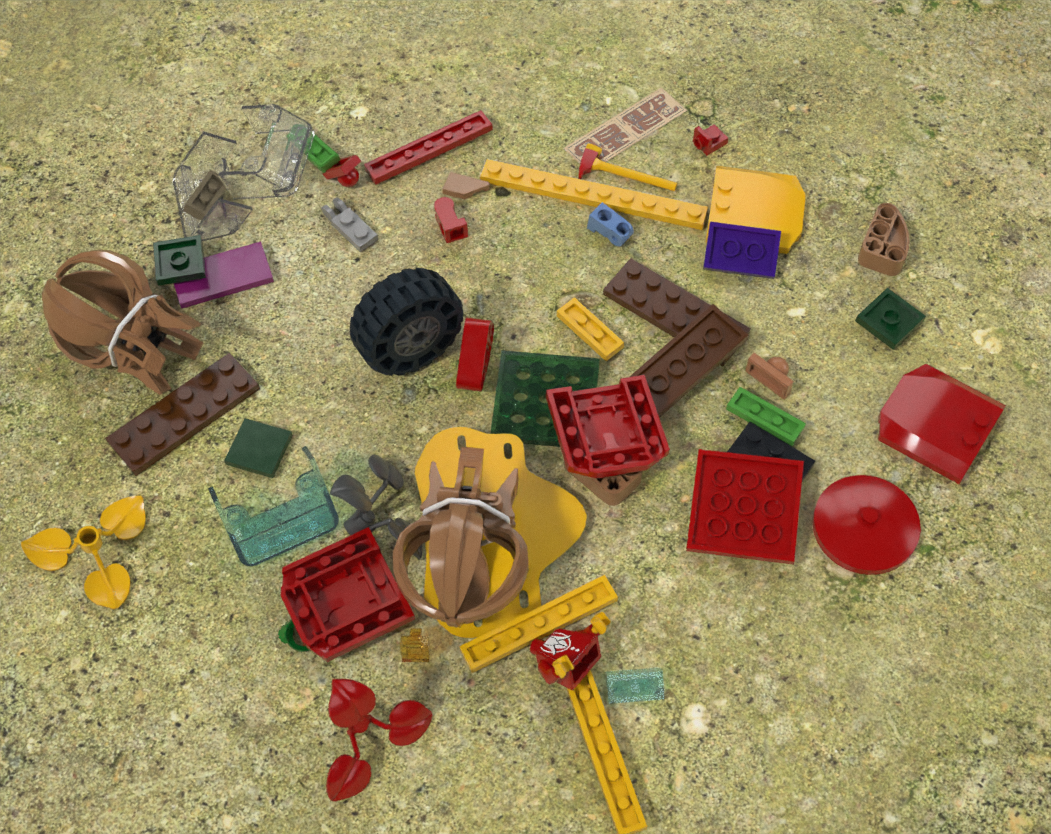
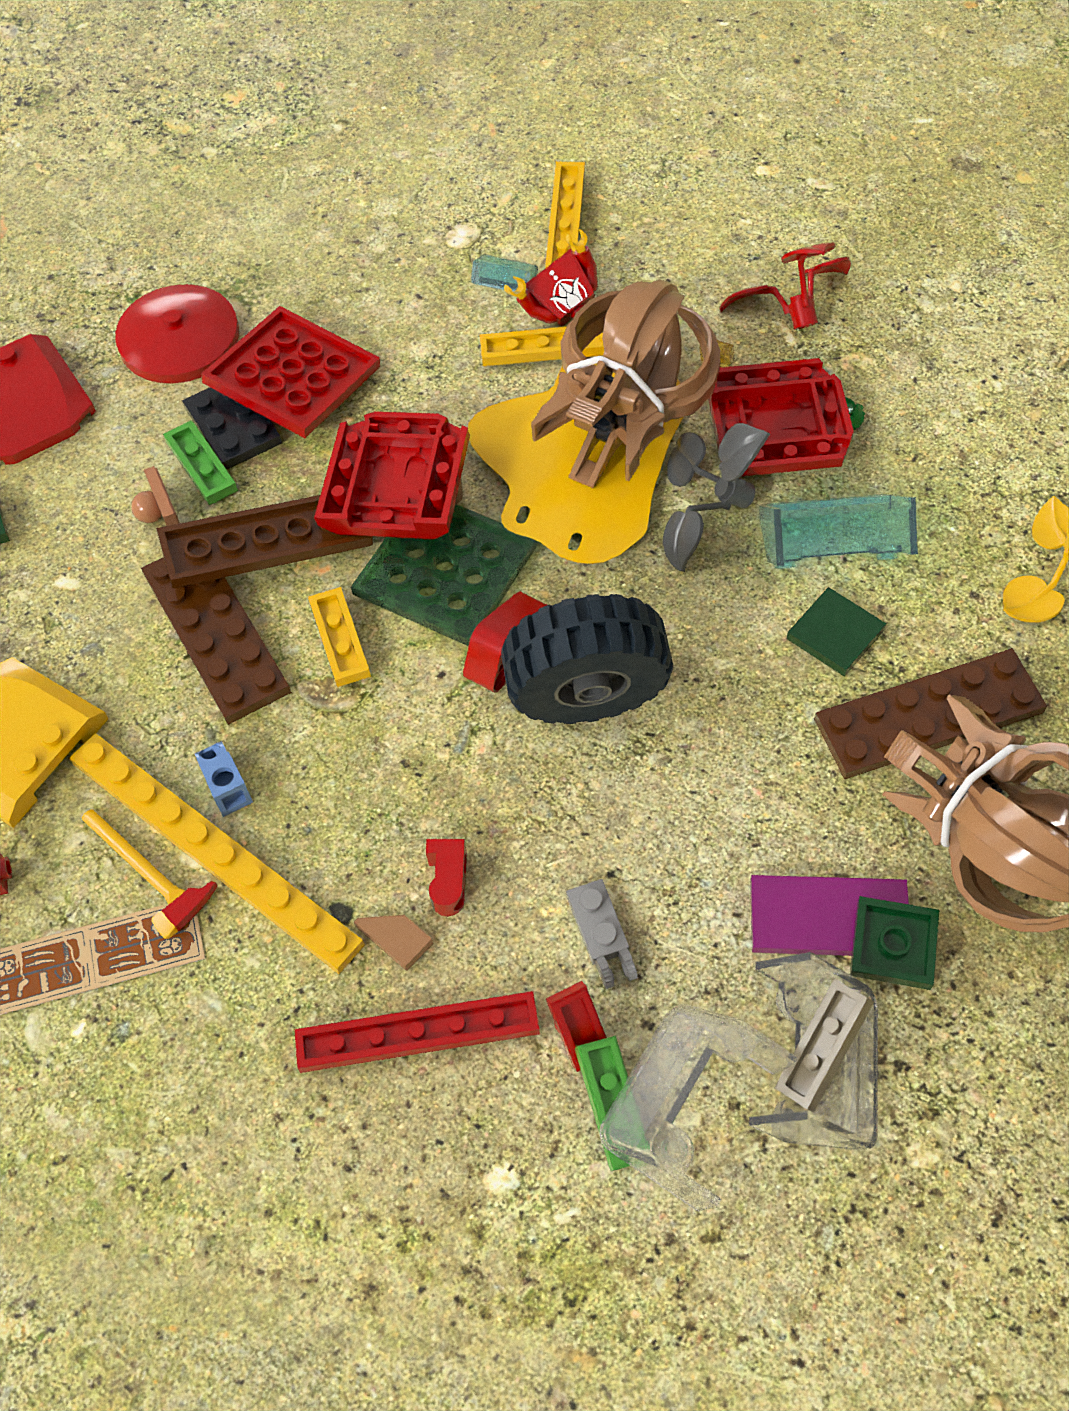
camera: 155 degrees left, 0 degrees up
dark purple plate [703,221,781,279] -> none

